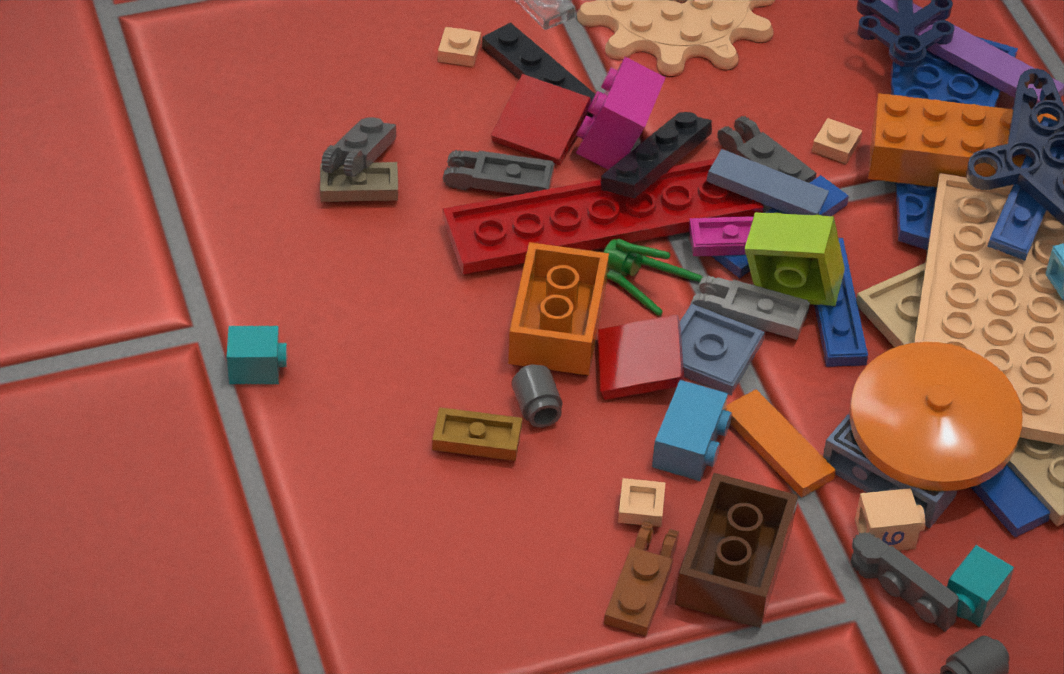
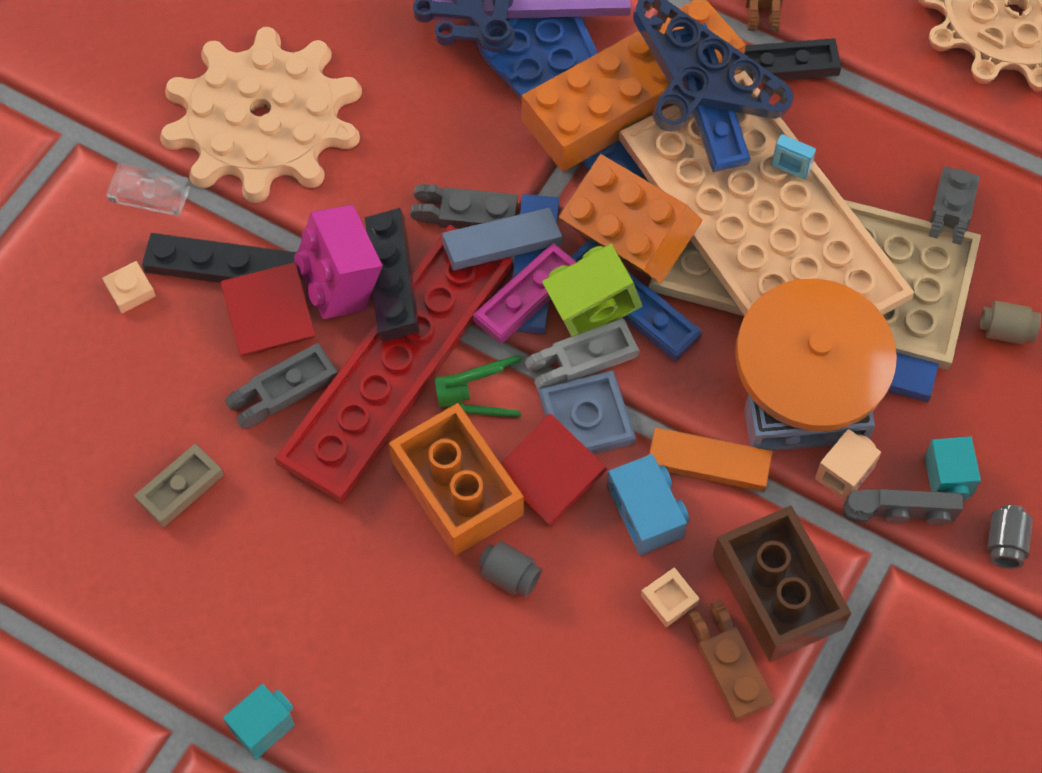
camera: 40 degrees left, 15 degrees up
dark grey hinge [321,117,397,177] -> none
pearl gold plate [432,407,522,461] -> none
light nougat plate [812,118,862,164] -> none
none -> orange brick [558,154,703,284]

